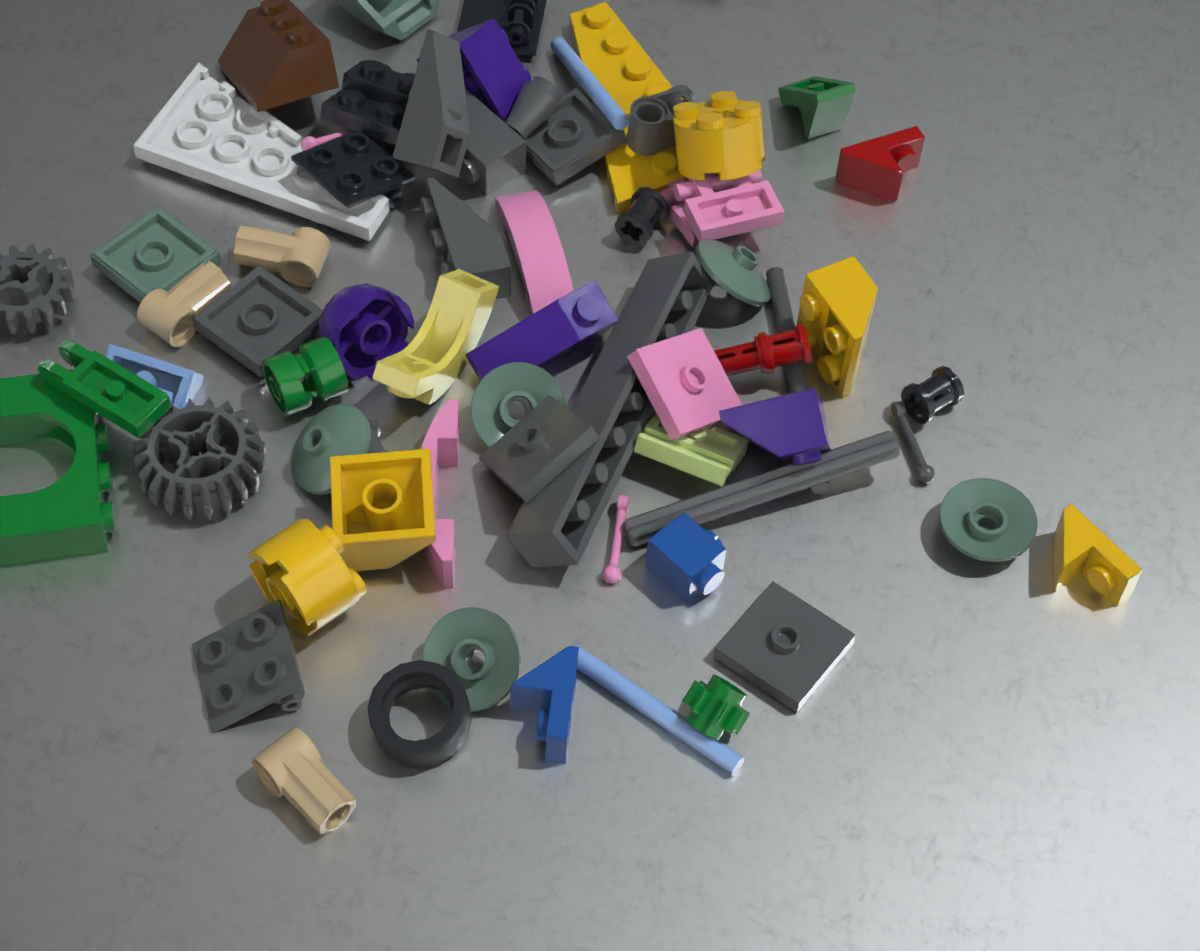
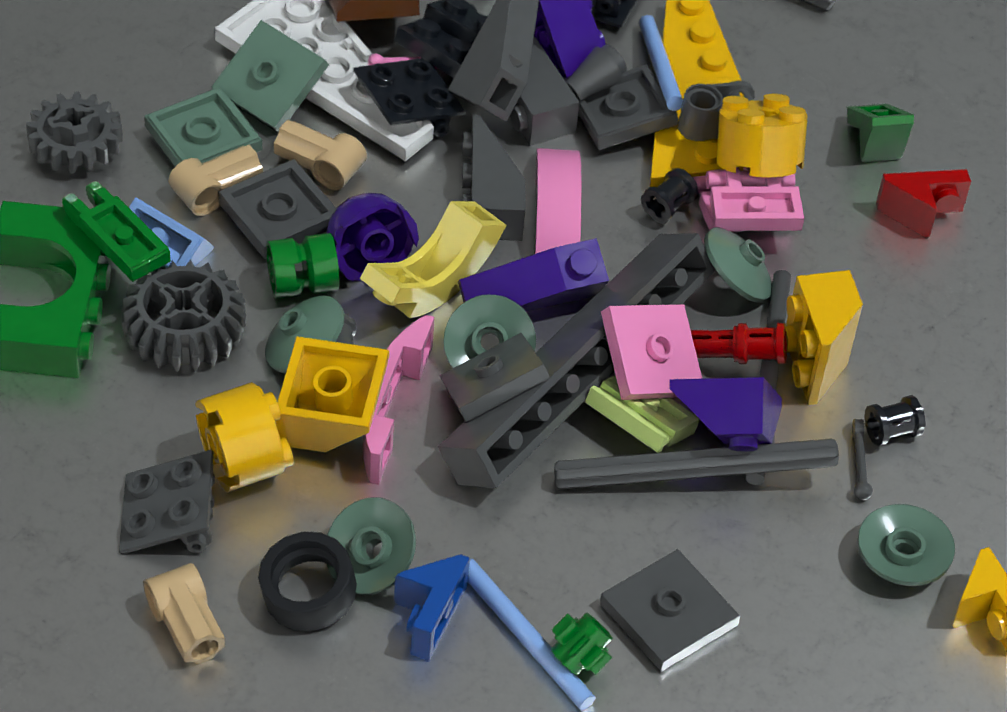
camera: 15 degrees right, 5 degrees down
bright pink hinge [602,494,629,584] -> none
blue brick [646,512,726,604] -> none
none -> sand green plate [211,20,329,132]

